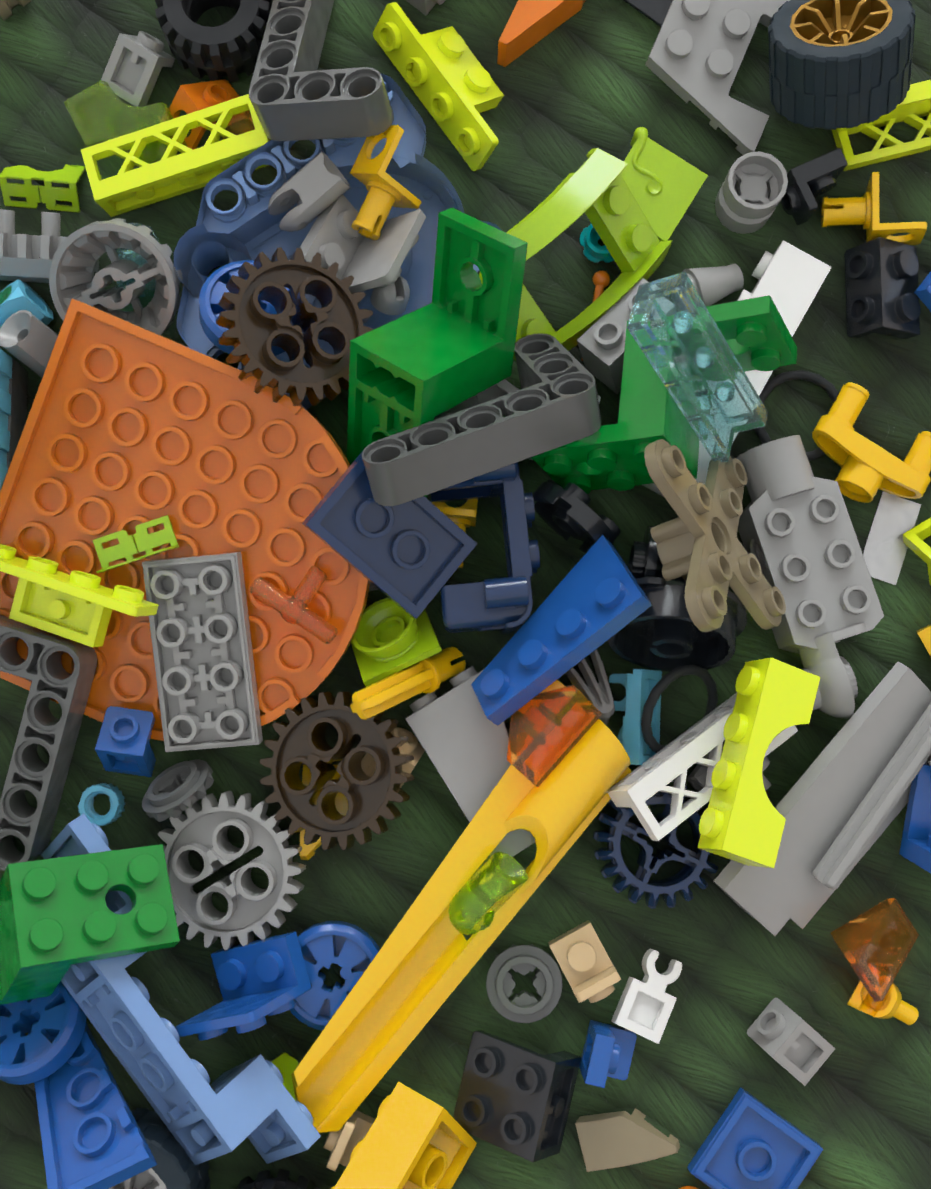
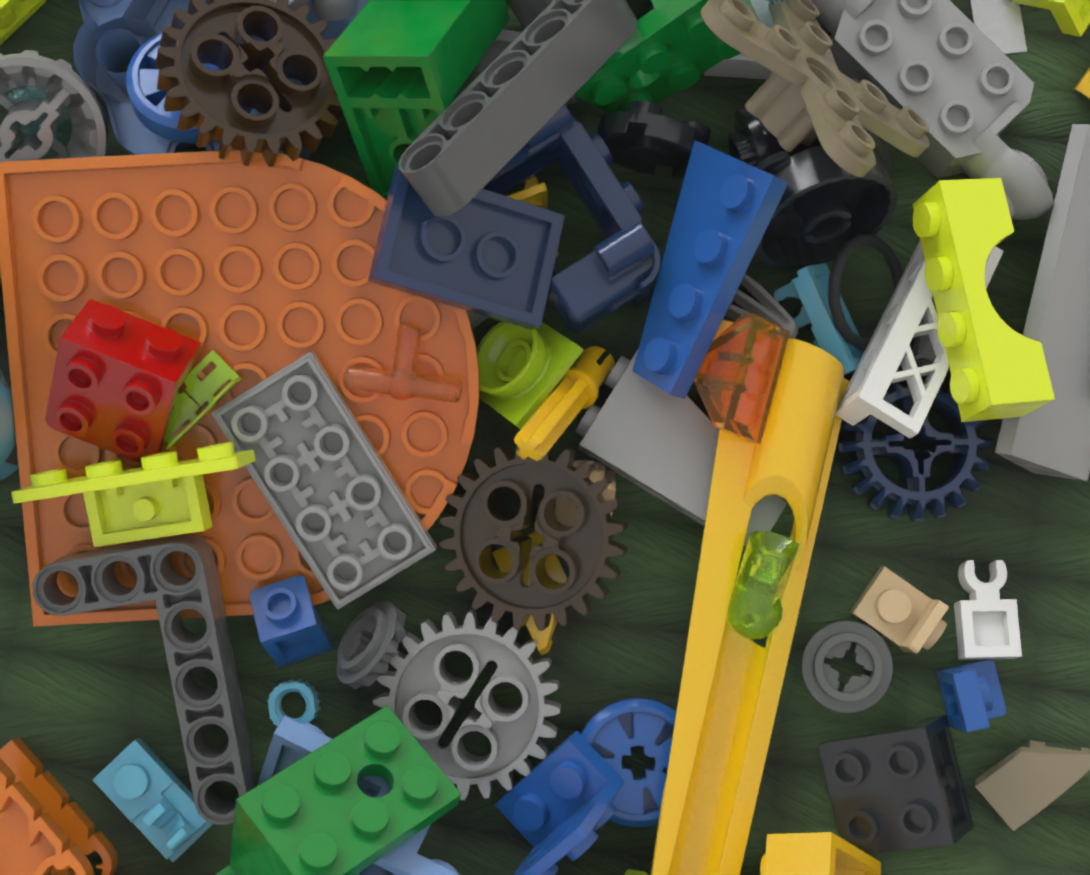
camera: 25 degrees left, 0 degrees up
none -> red bracket [45,299,201,463]

